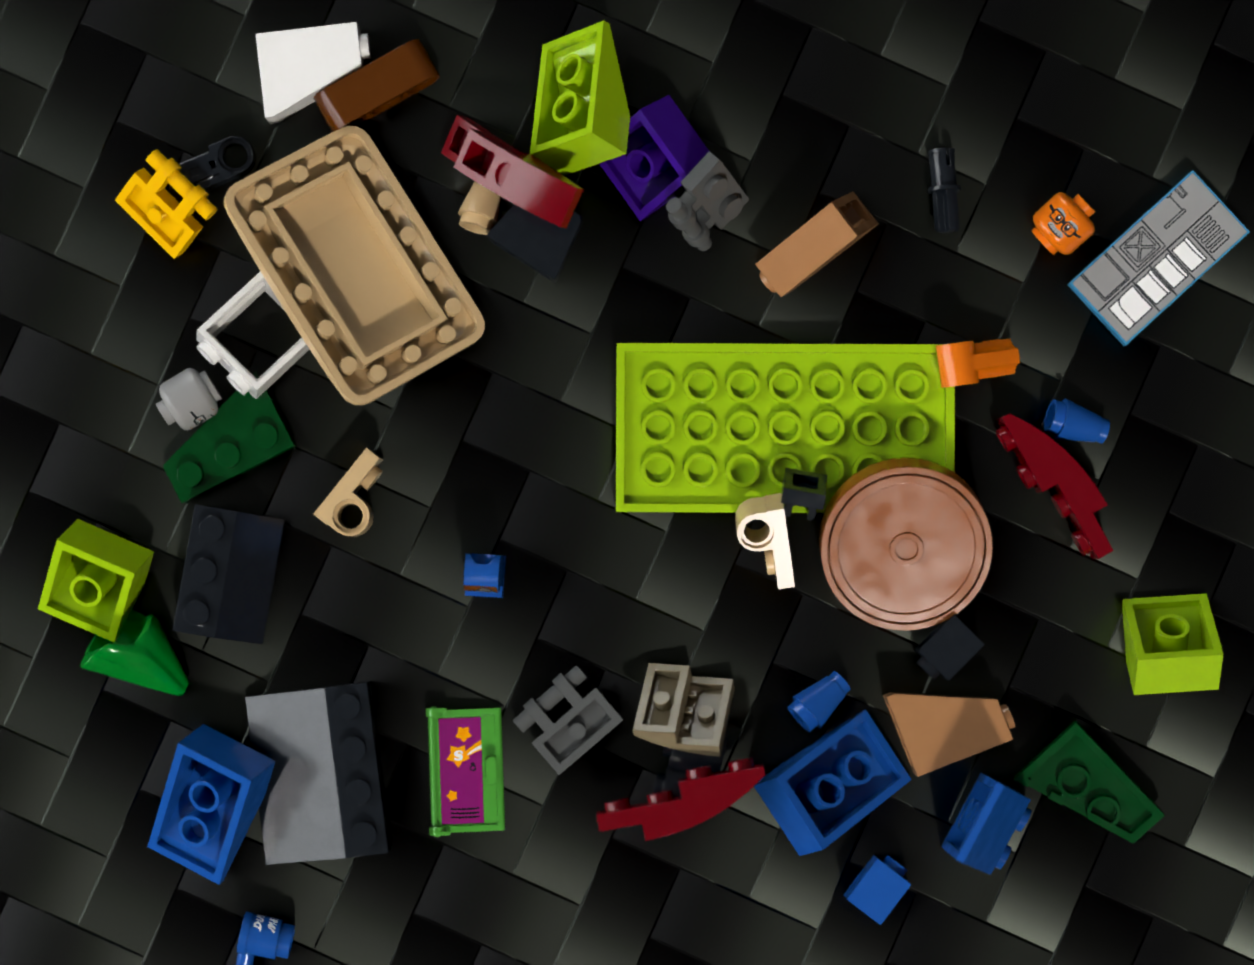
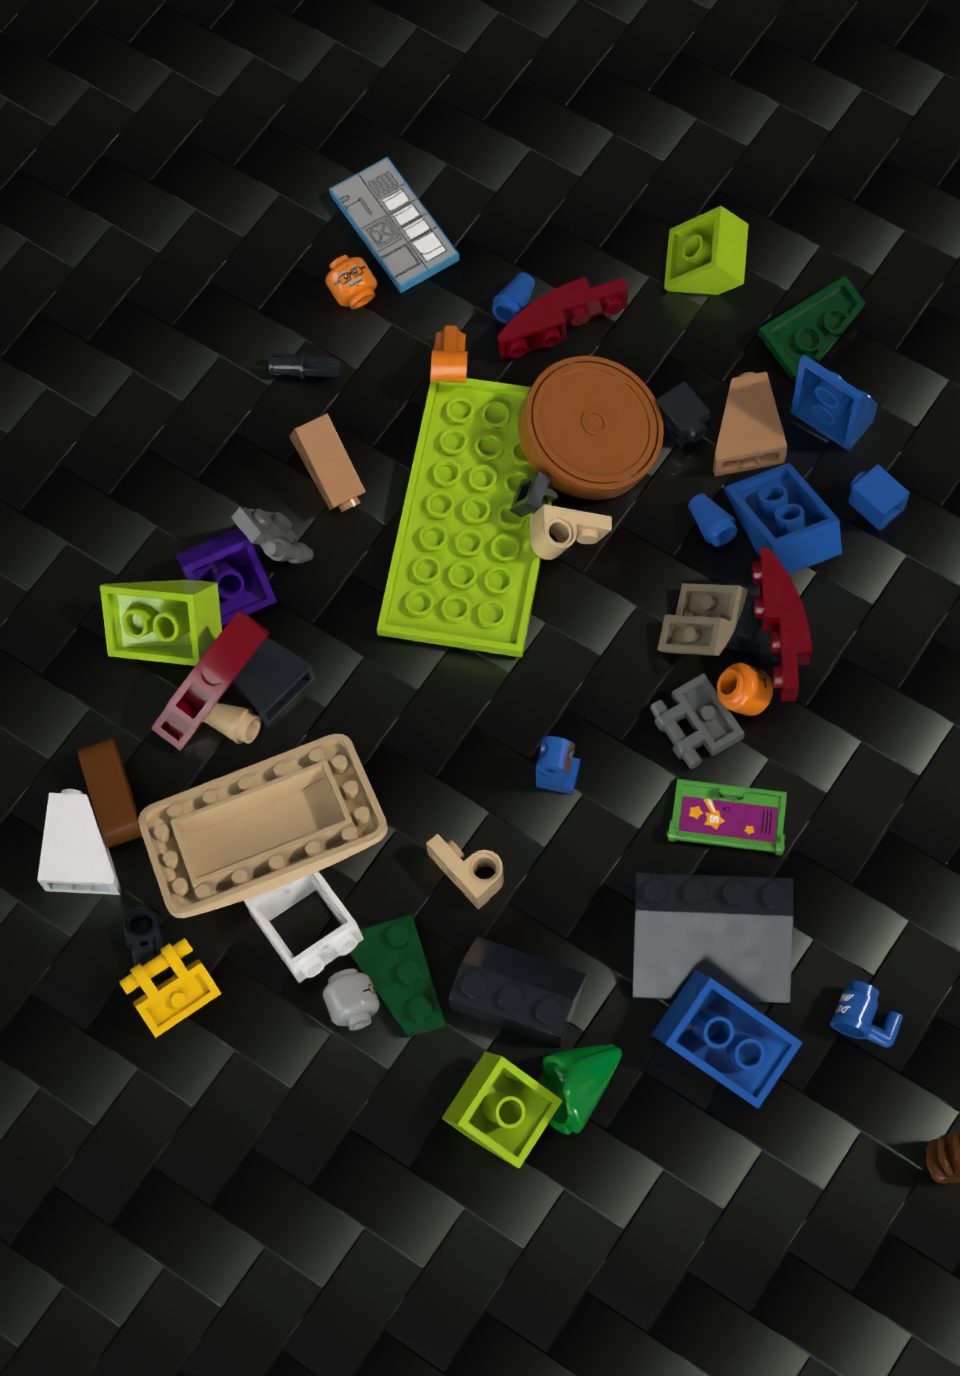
camera: 75 degrees left, 20 degrees down
none -> orange head [717,663,773,716]

